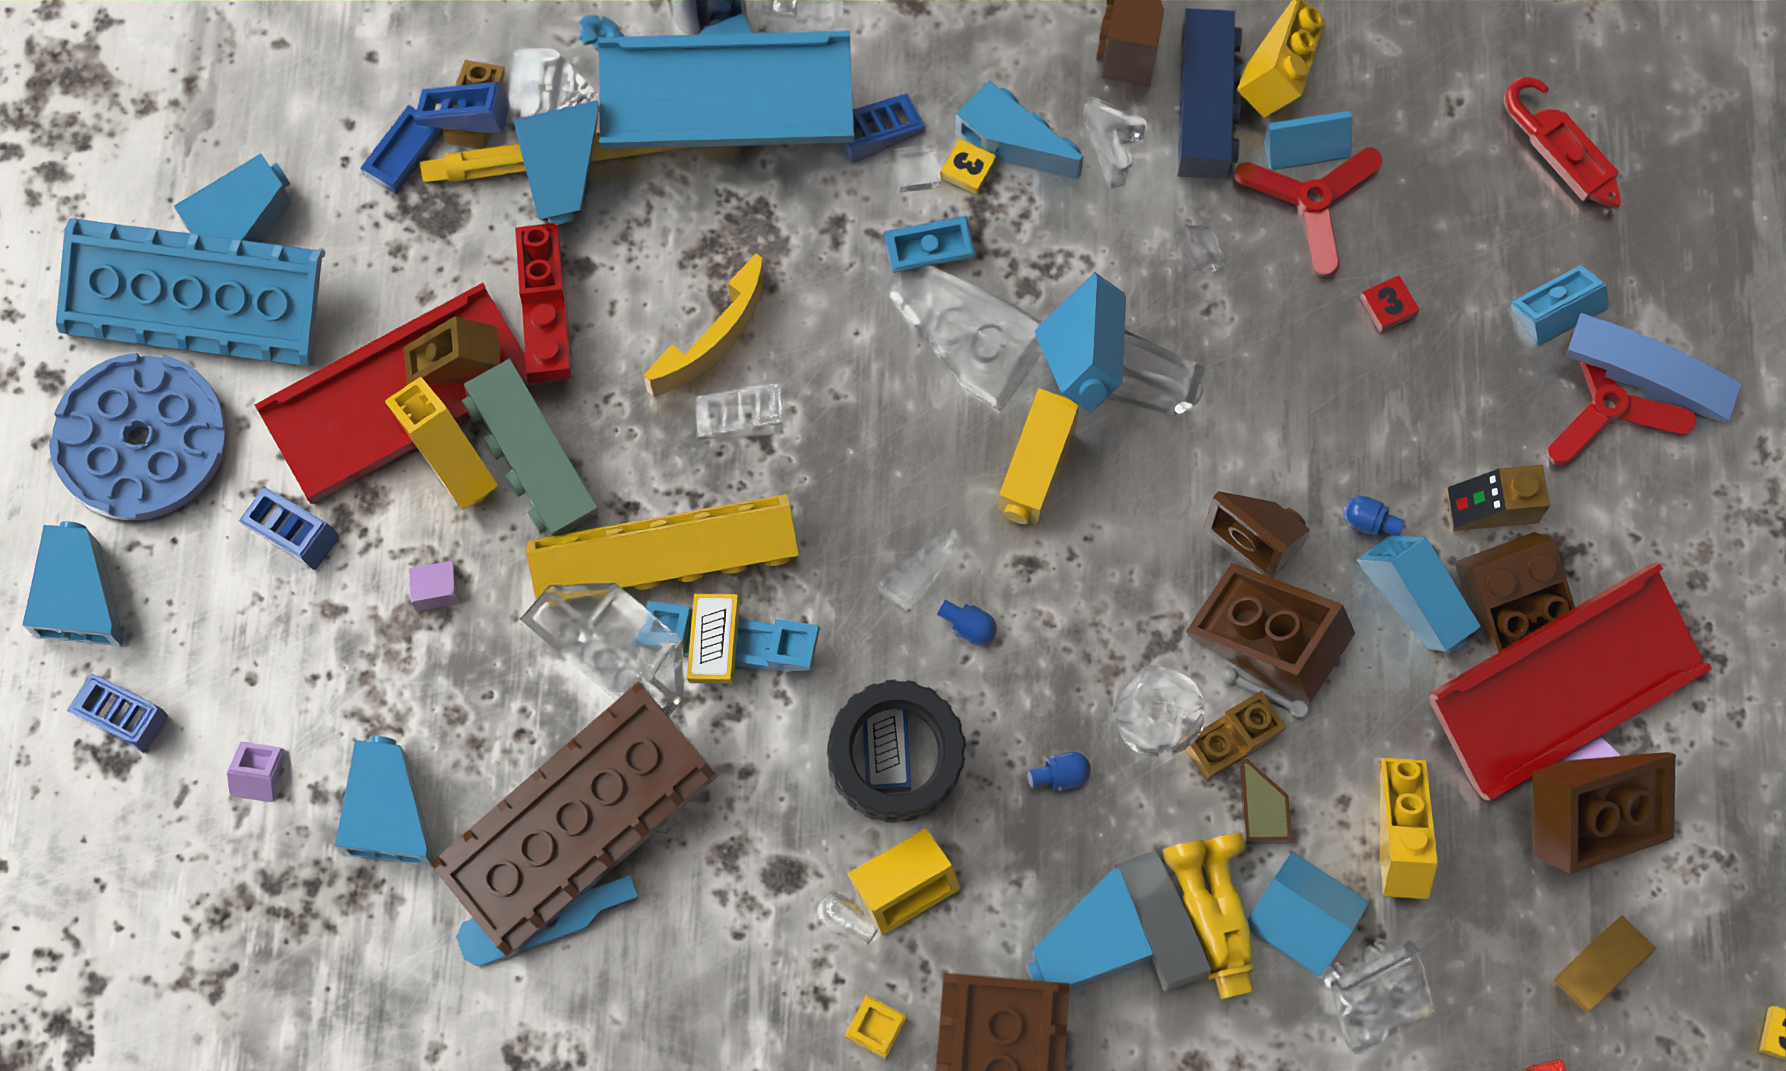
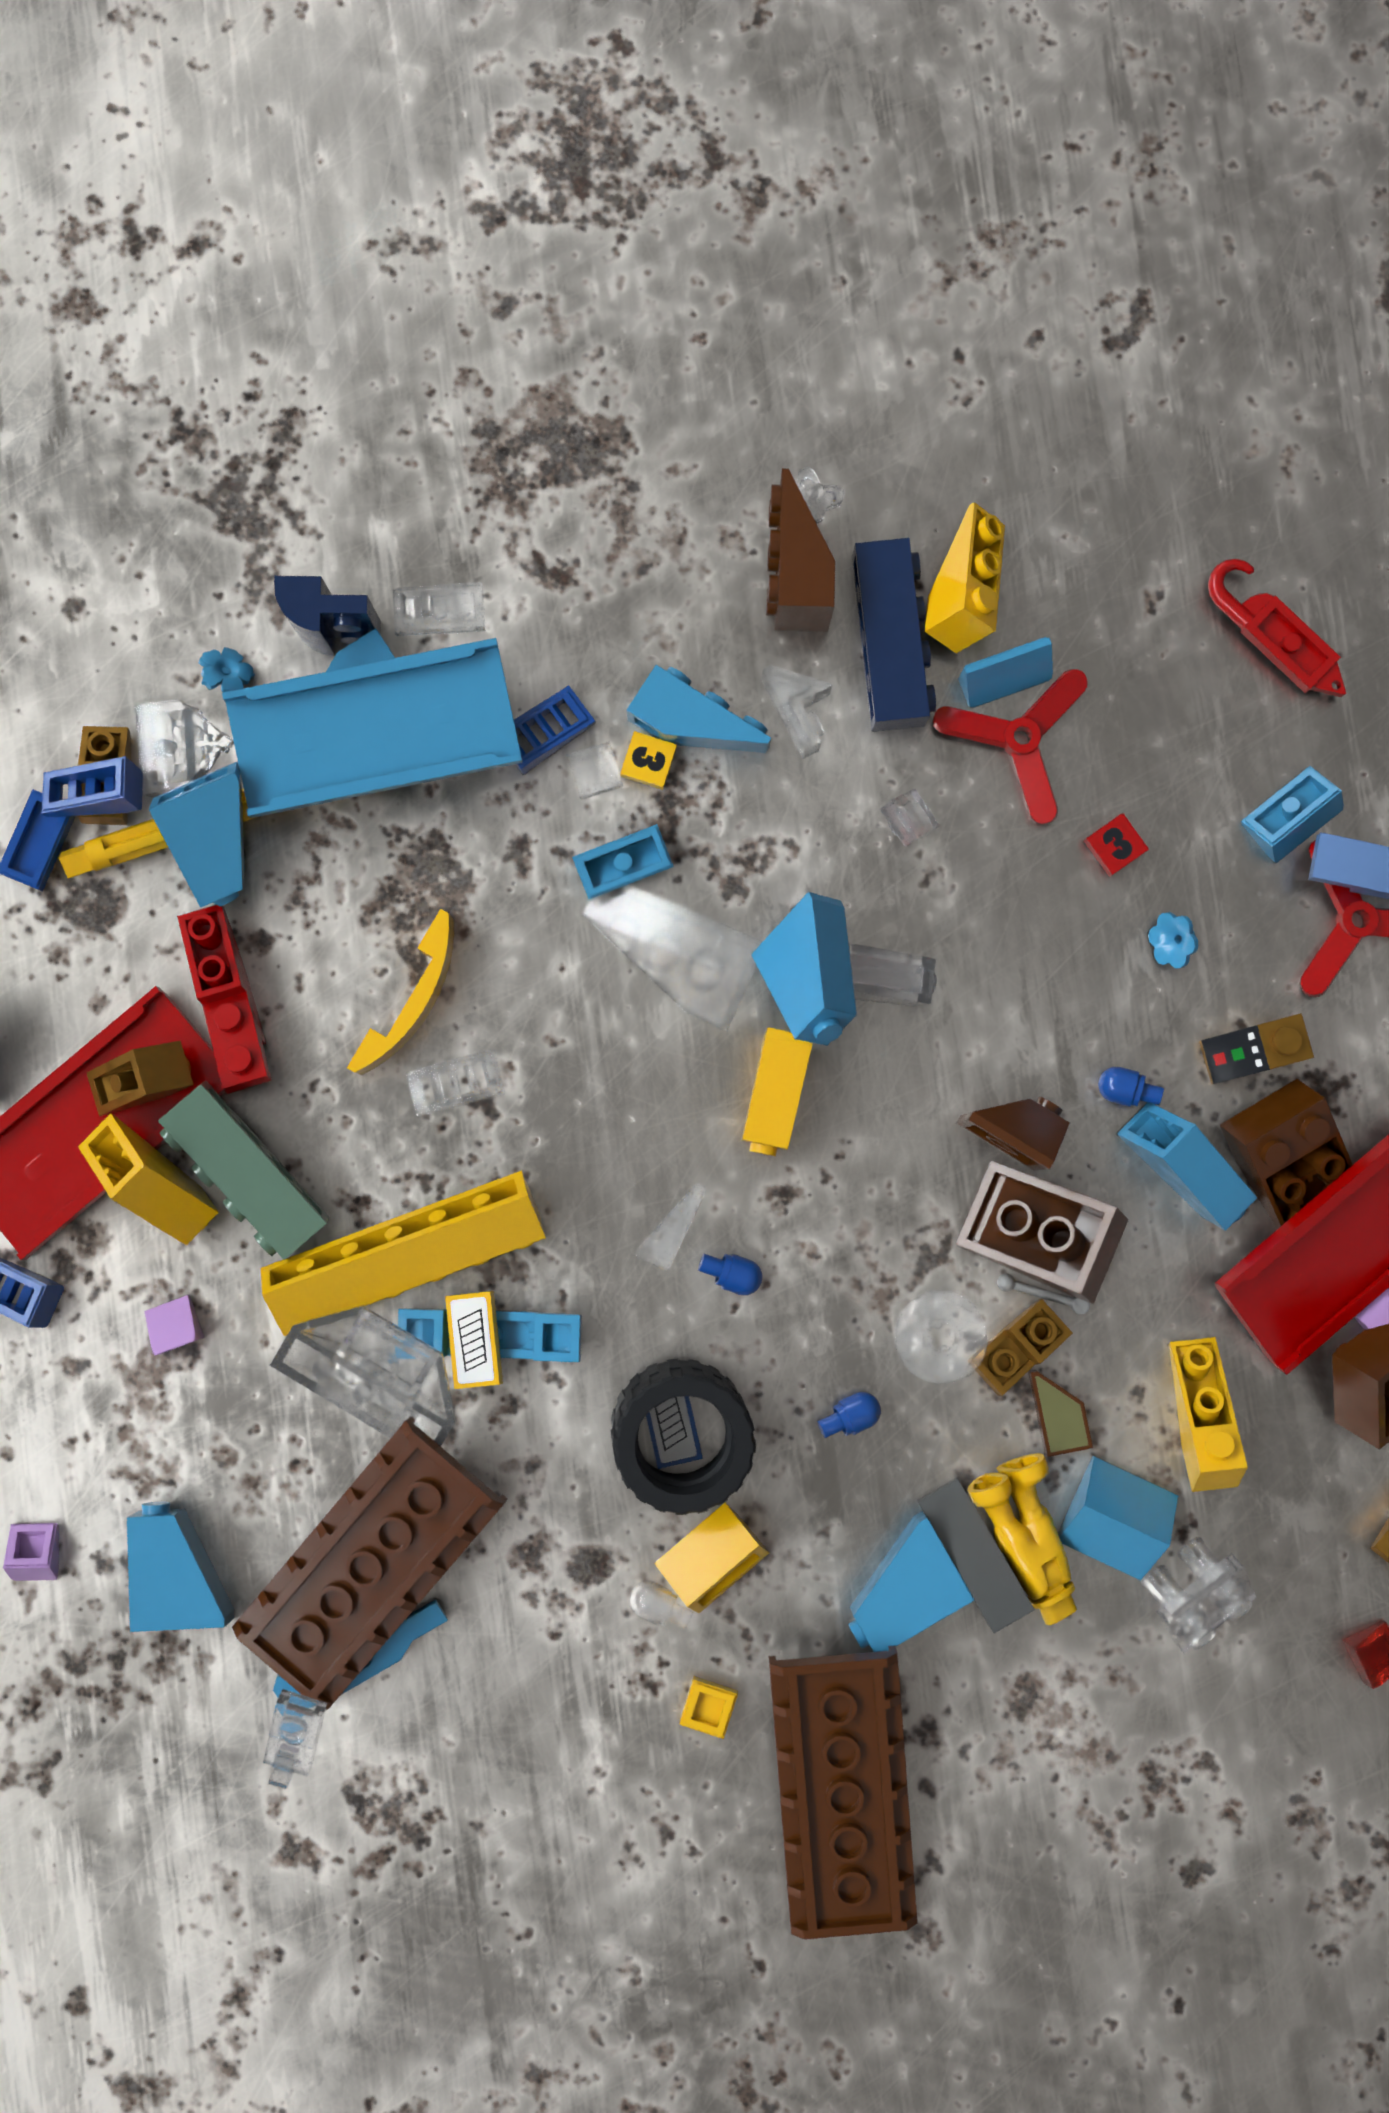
camera: 15 degrees left, 15 degrees up
none -> clear plate [263,1689,327,1789]
none -> dark azure plant [1148,912,1199,969]

